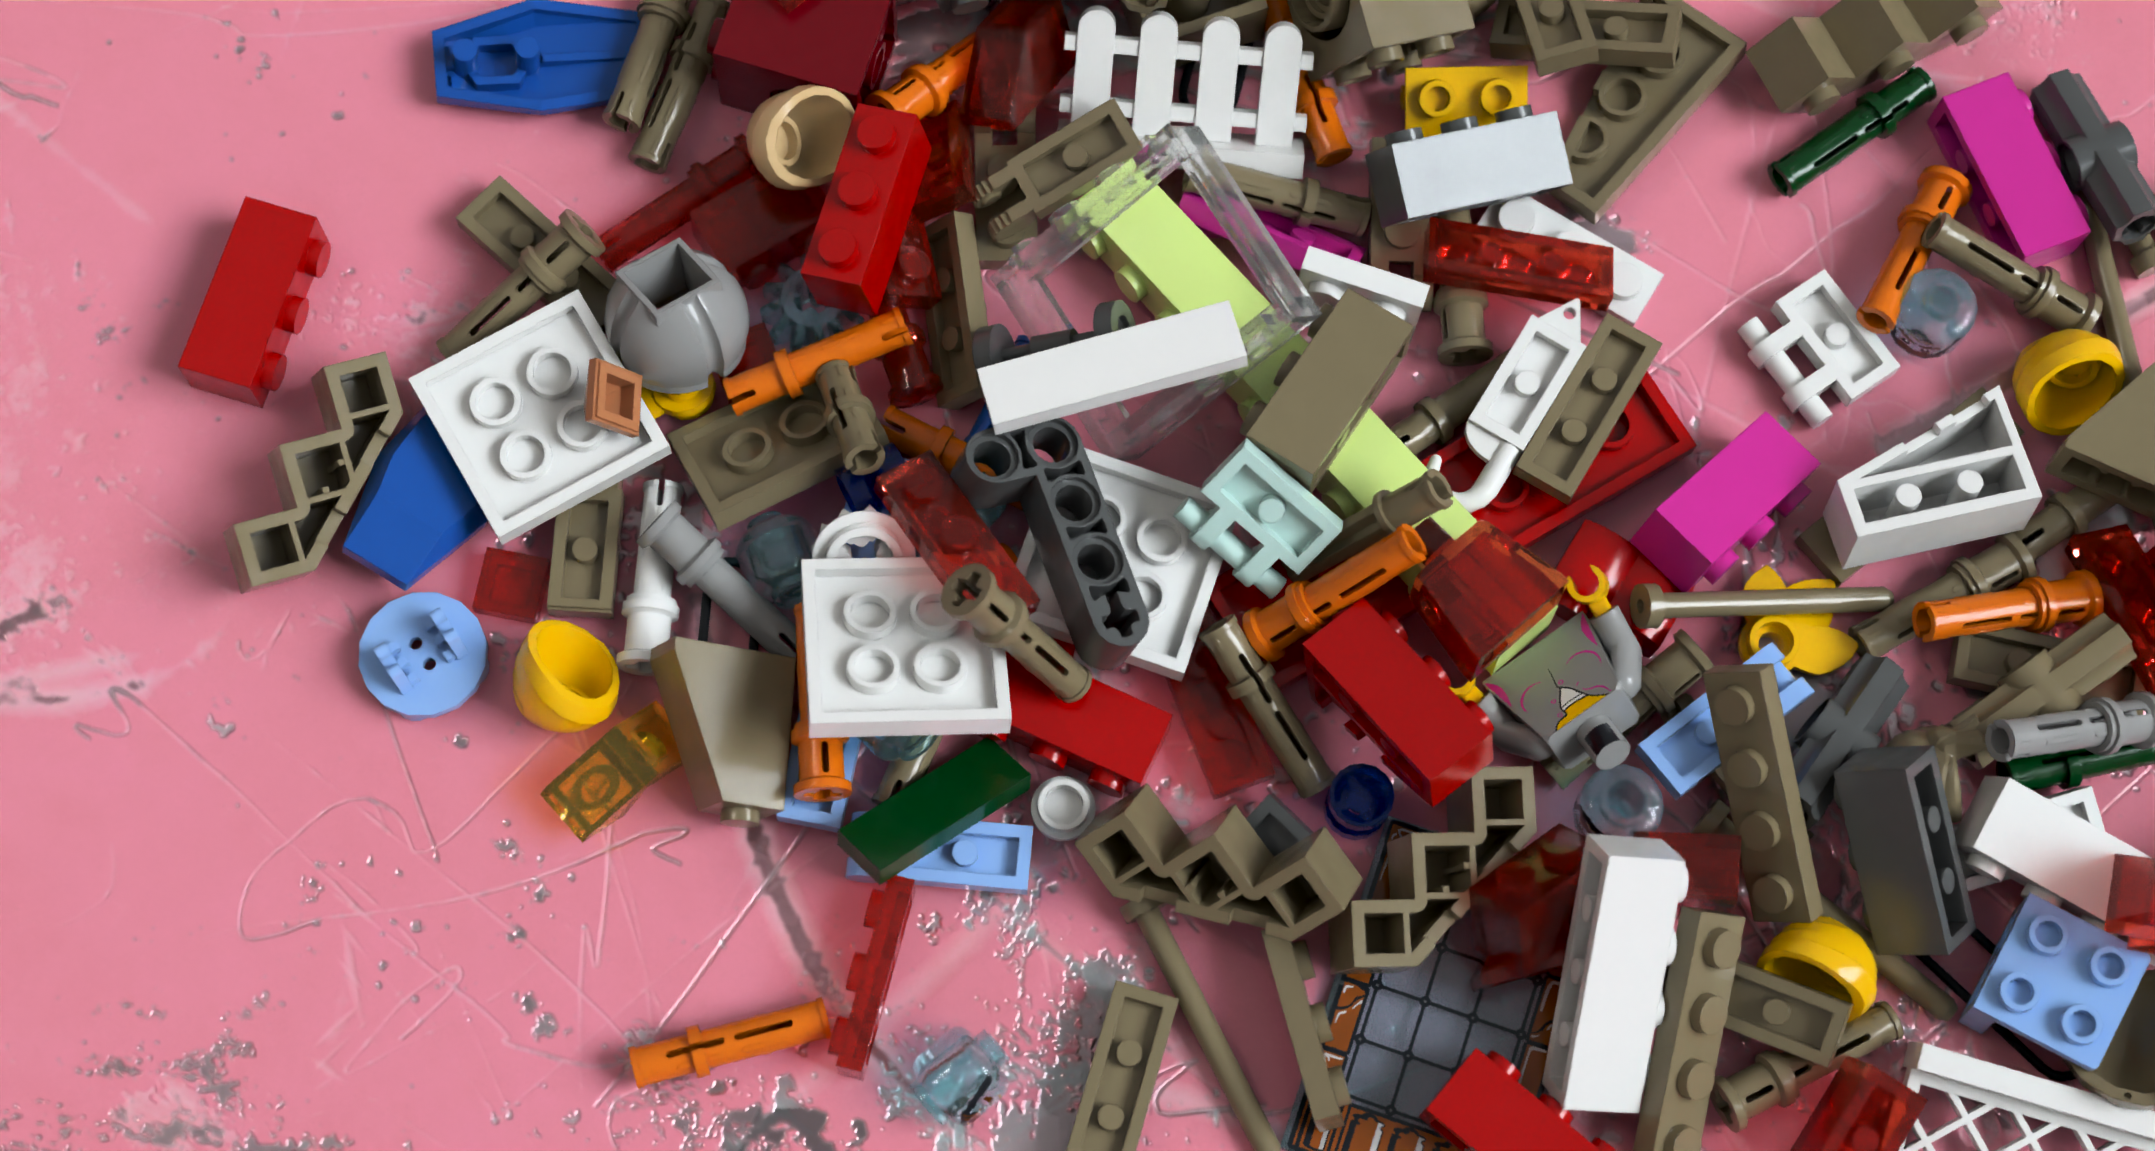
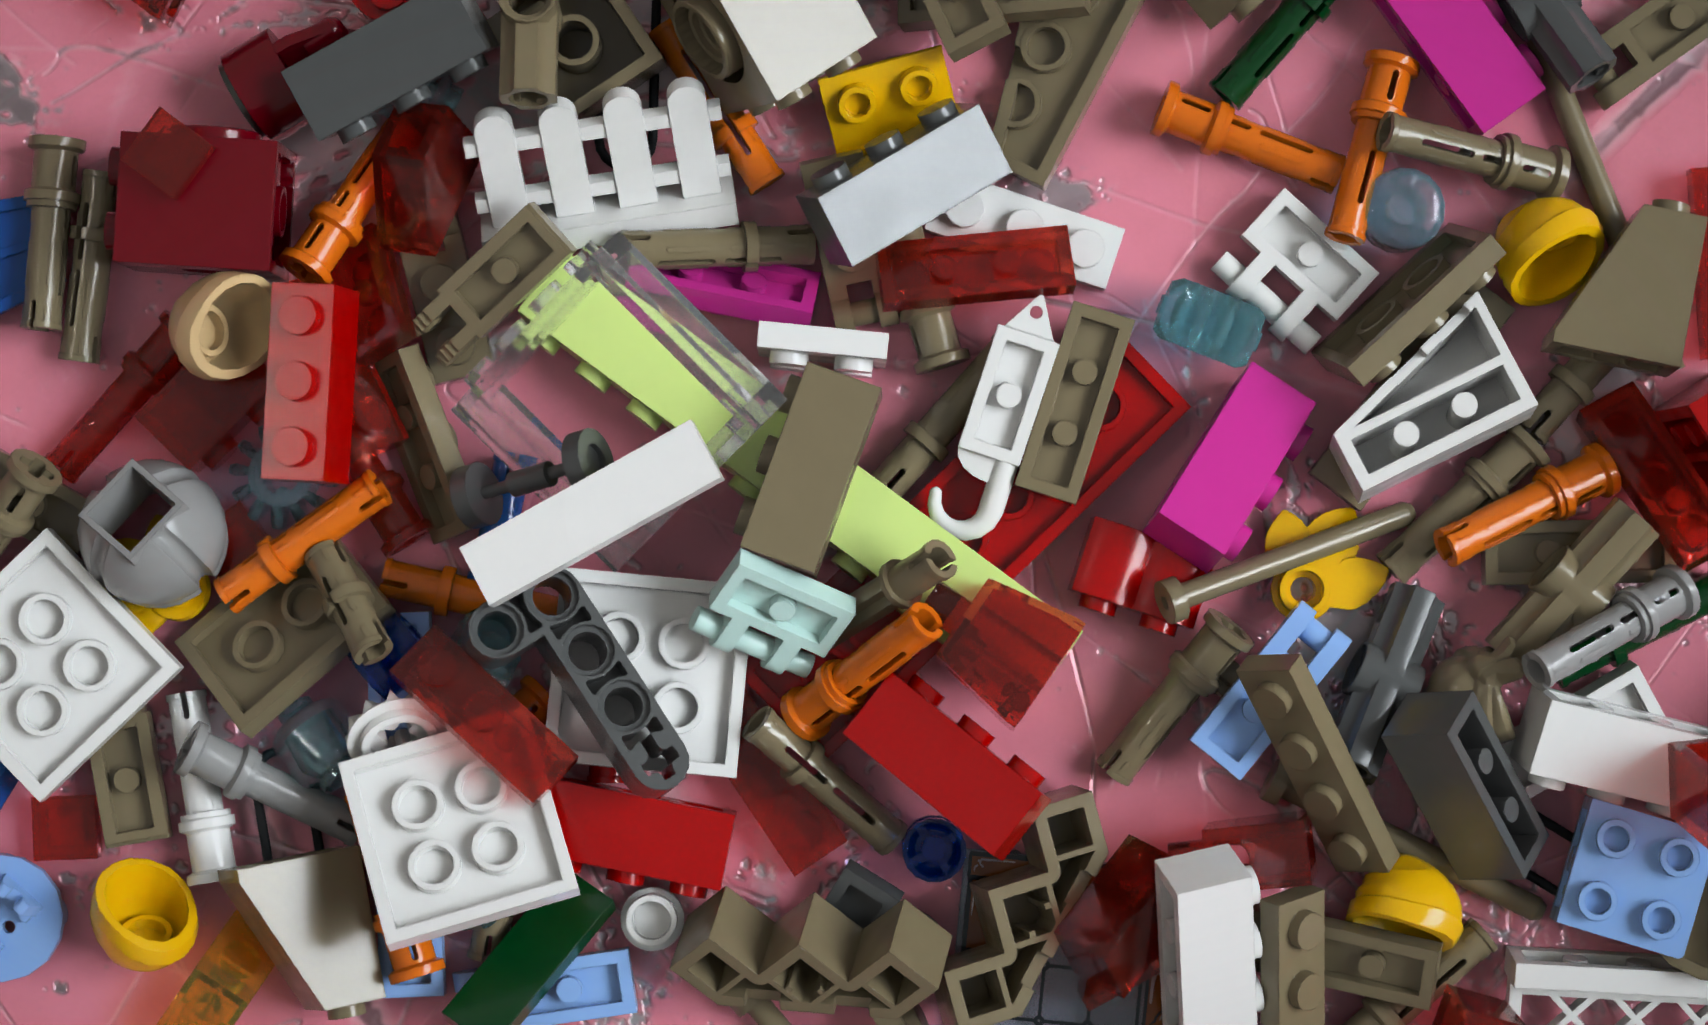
camera: 10 degrees left, 15 degrees up
nougat slope [584,358,642,438] -> none
dark tan pin [941,563,1092,703] -> none
light grey torso [1449,564,1642,770] -> none
clear light blue head [1573,764,1664,842] -> none
none -> orange pin [1150,80,1346,194]
none -> clear light blue gear [1153,278,1266,368]
none -> dark tan plate [1311,223,1507,387]

